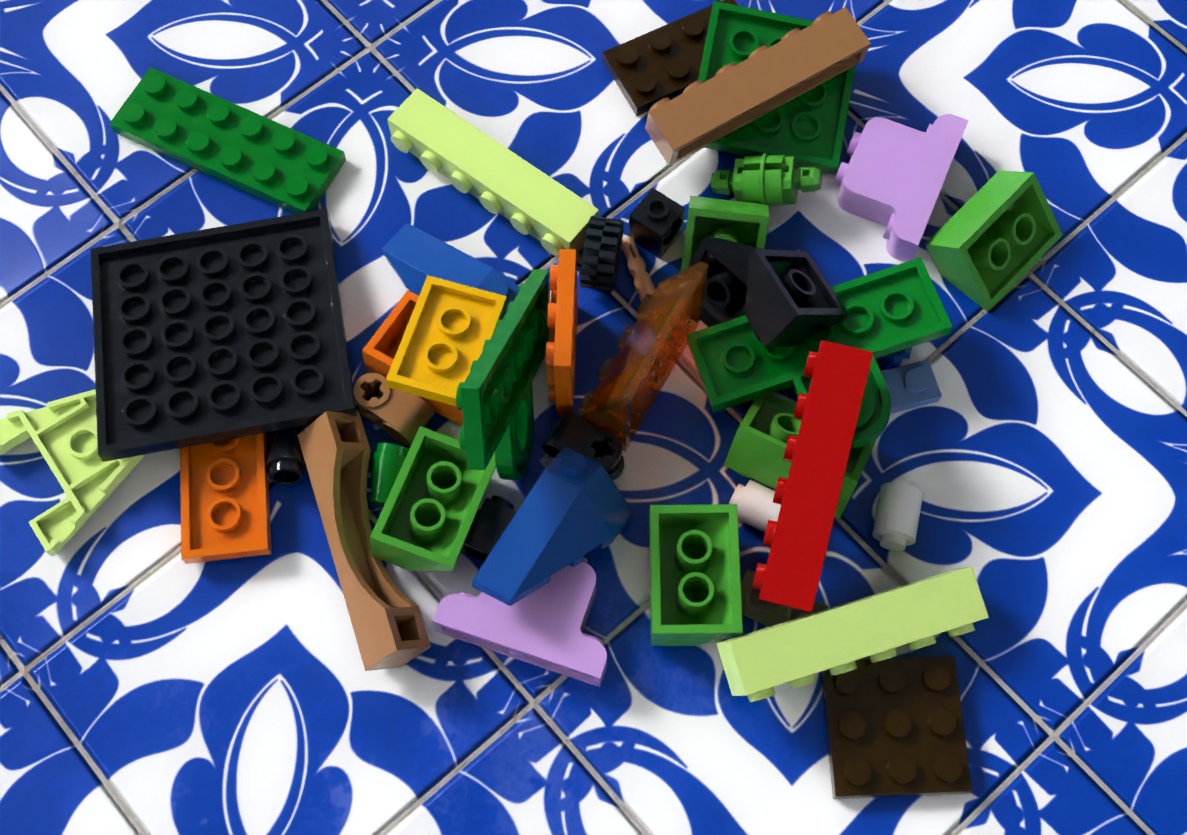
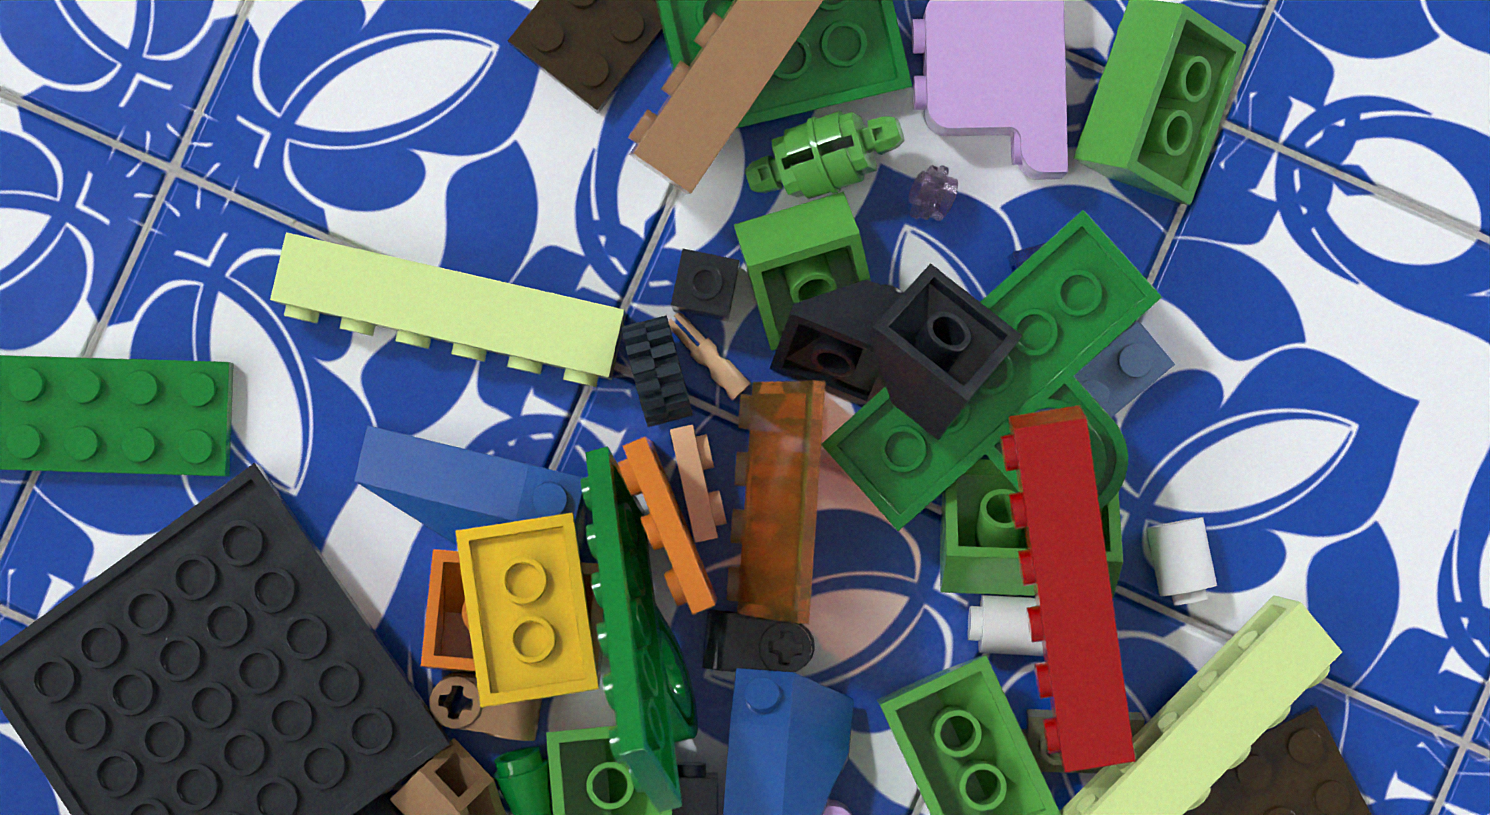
camera: 20 degrees left, 20 degrees up
none -> light nougat plate [670,424,727,543]
none -> clear purple plate [909,165,958,221]

